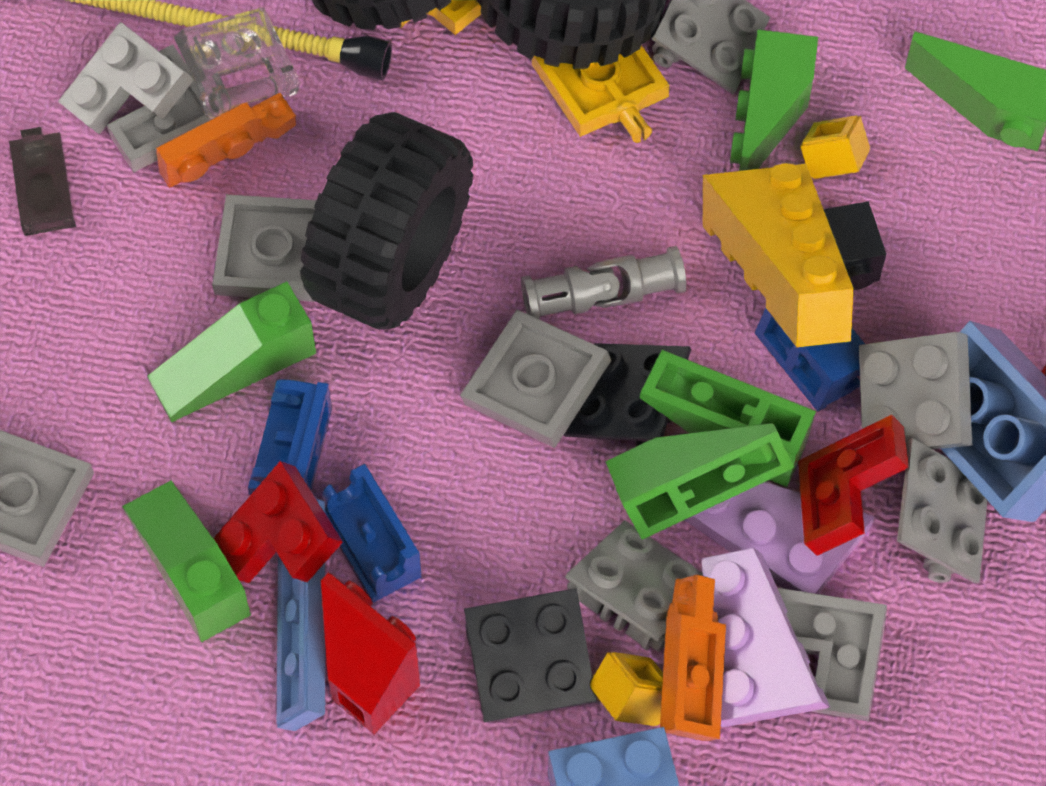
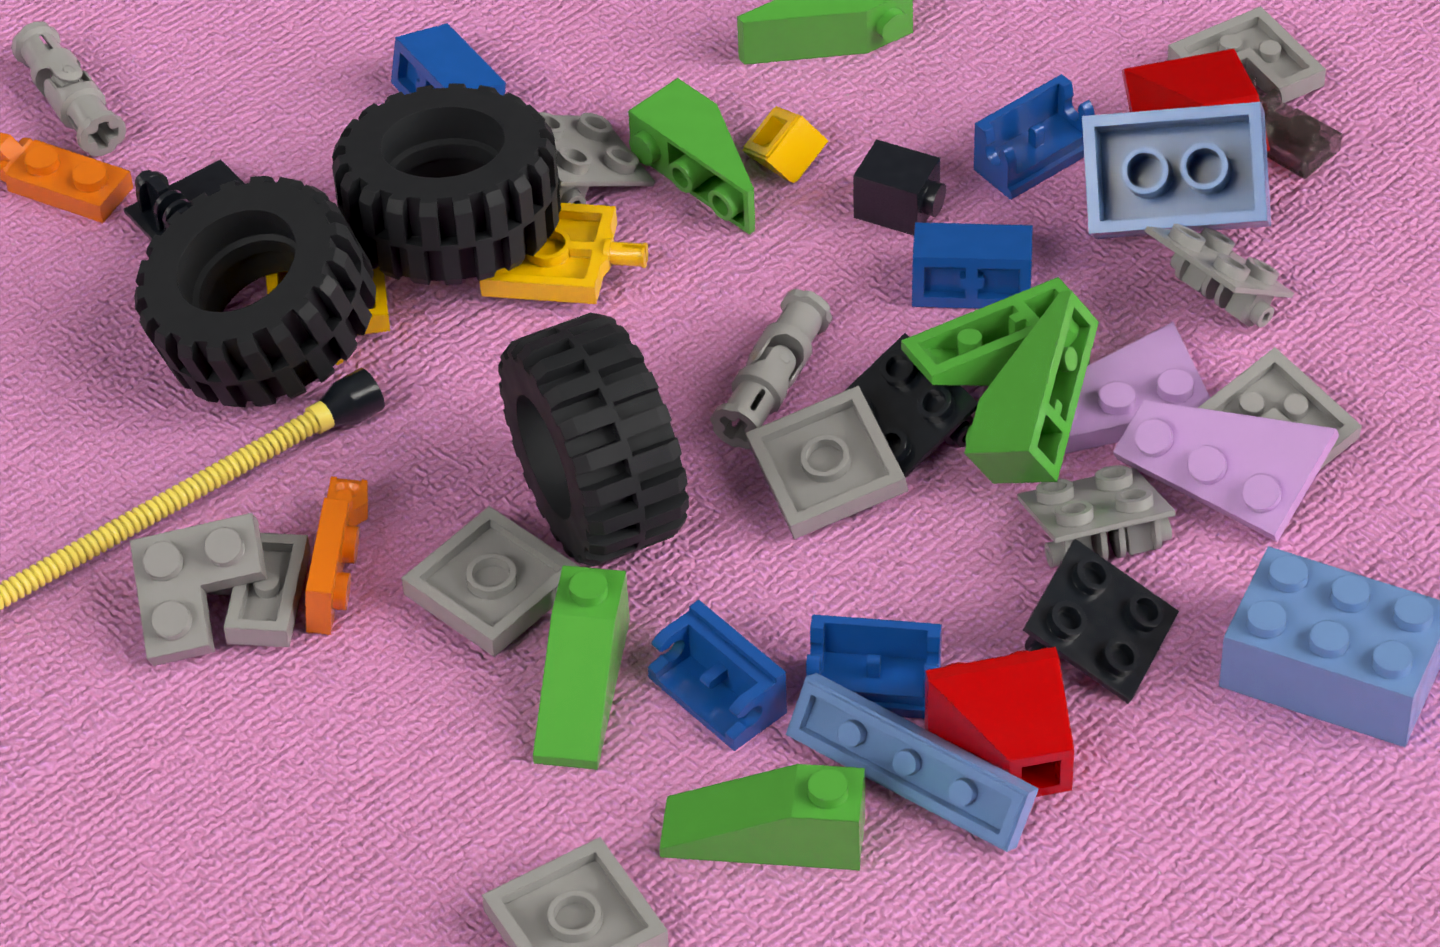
camera: 50 degrees left, 15 degrees down
clear smoke plate [9,127,76,236] -> none
clear plate [174,7,299,119] -> none
red plate [213,461,343,583] -> none
yellow slope [590,652,663,726] -> none
orange hinge [660,575,726,741] -> none
yellow wedge [703,163,854,347] -> none
red plate [798,414,909,556] -> none
light grey plate [859,332,972,450] -> none
none -> blue hinge [974,74,1095,200]

